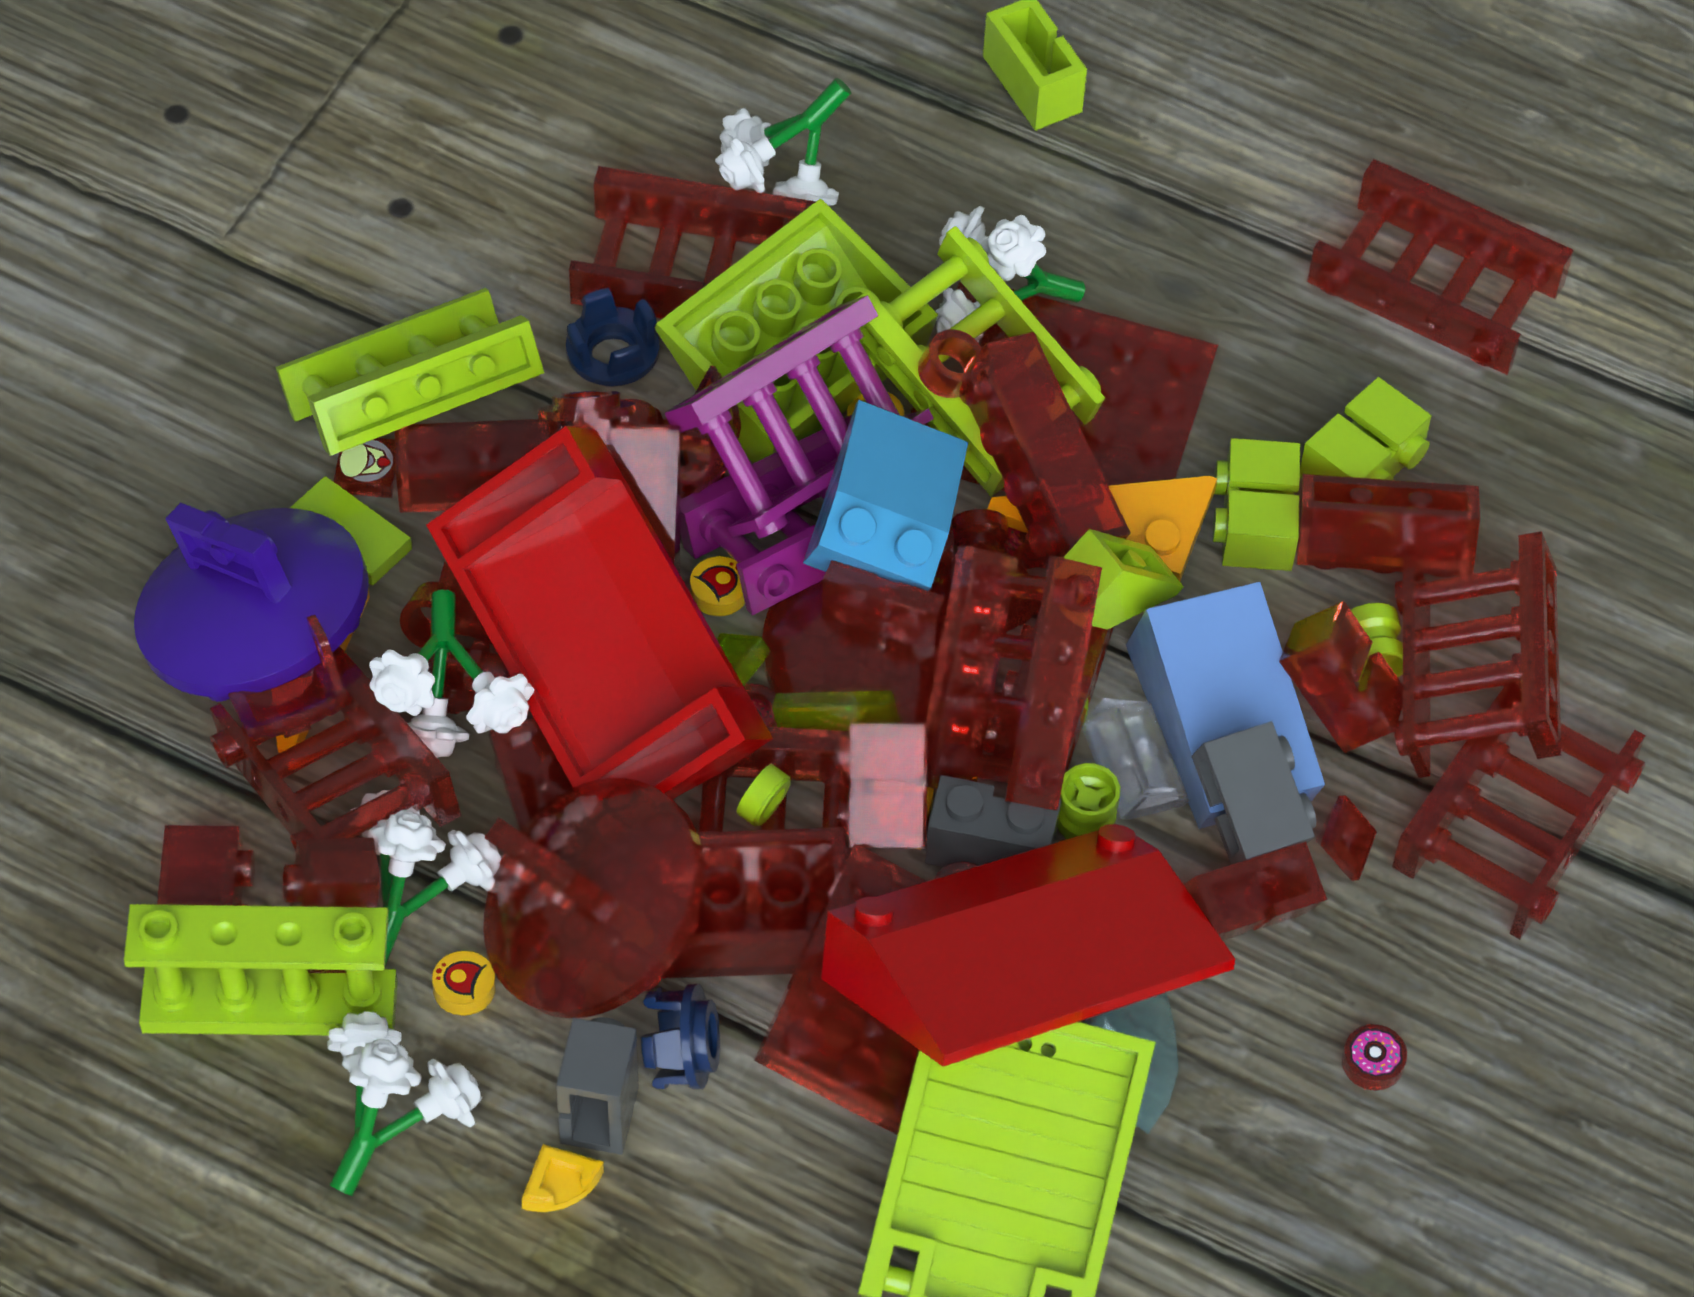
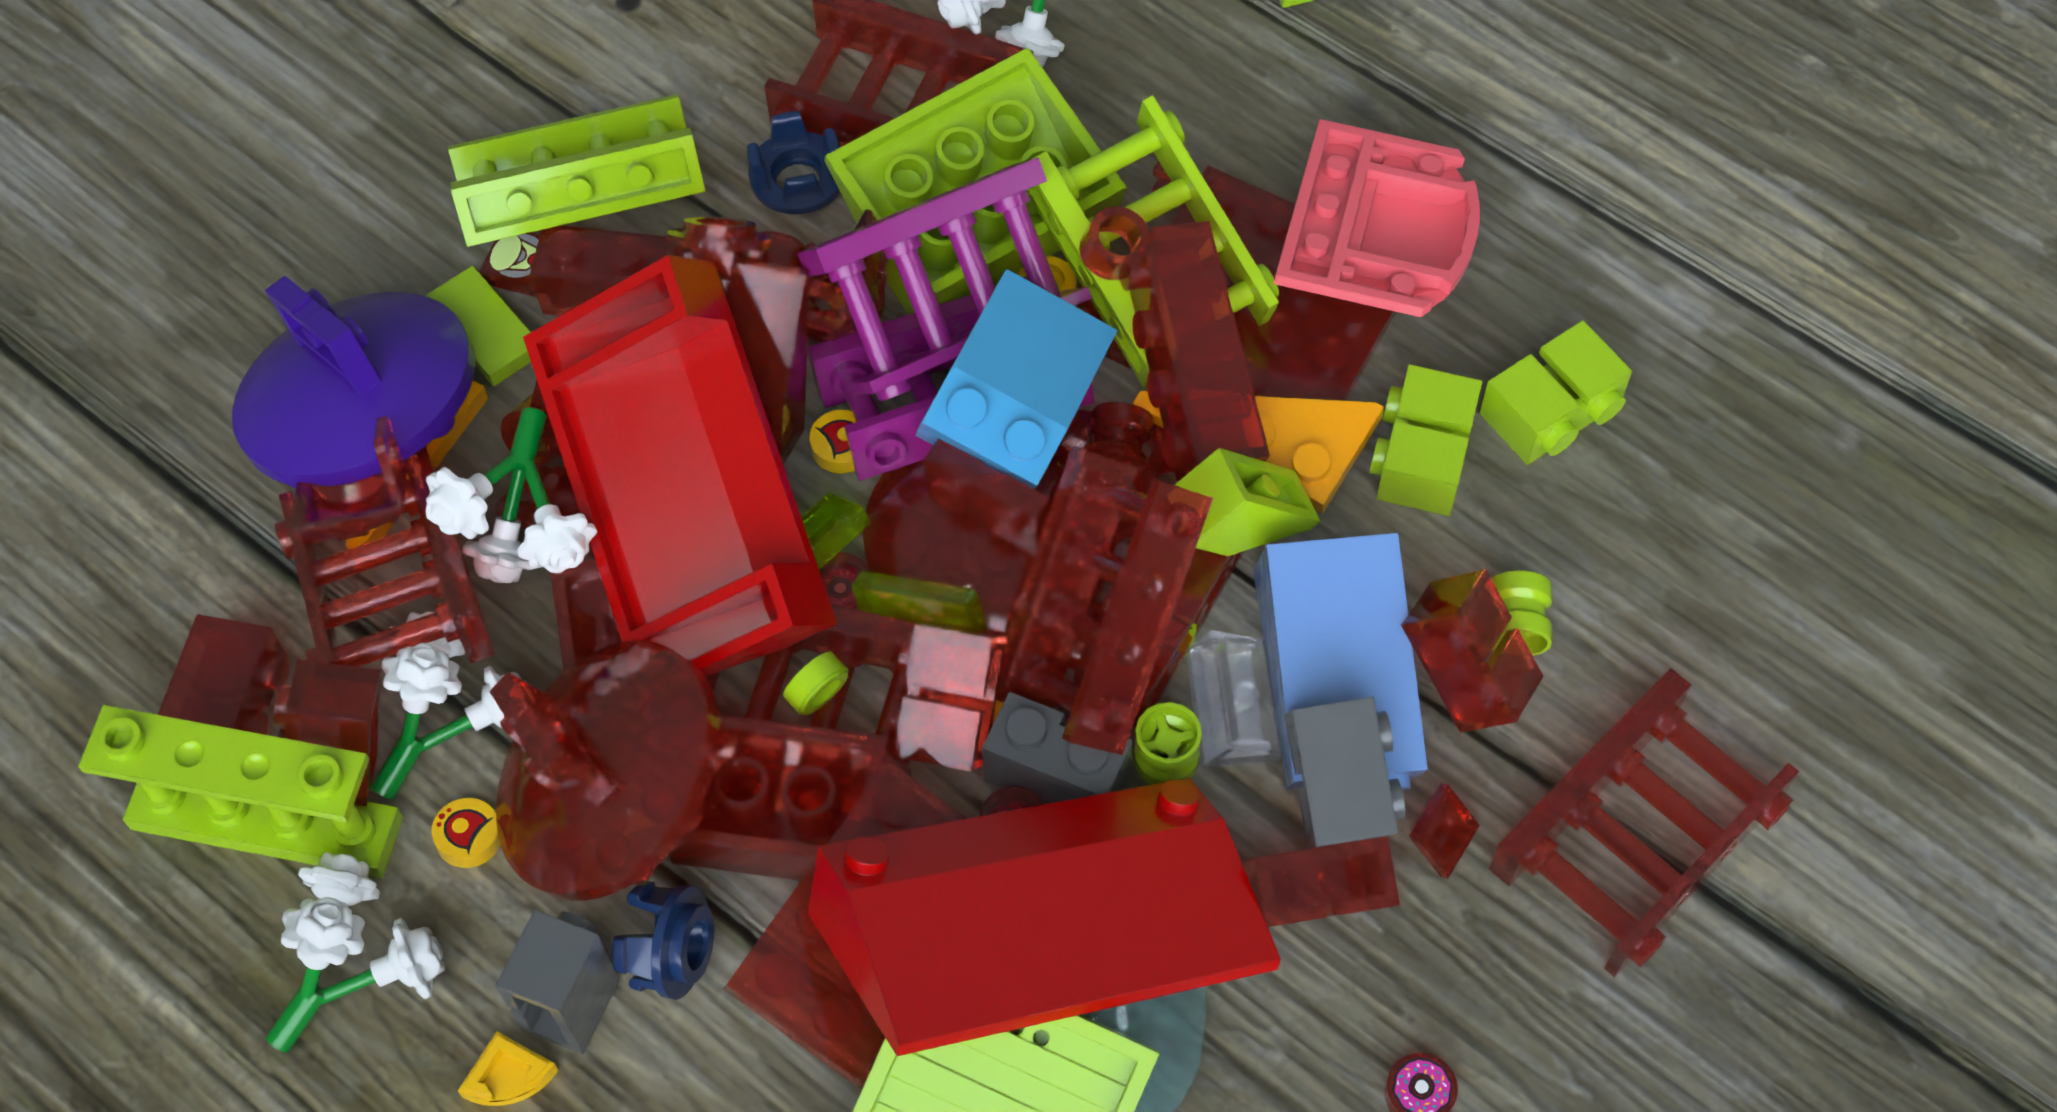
camera: 15 degrees right, 5 degrees up
white plant [935,206,1085,353] -> none
clear red brick [1297,474,1480,578] -> none
clear red fence [1307,159,1574,375] -> none
clear red fence [1394,531,1561,778] -> none
none -> coral slope [1274,119,1480,317]

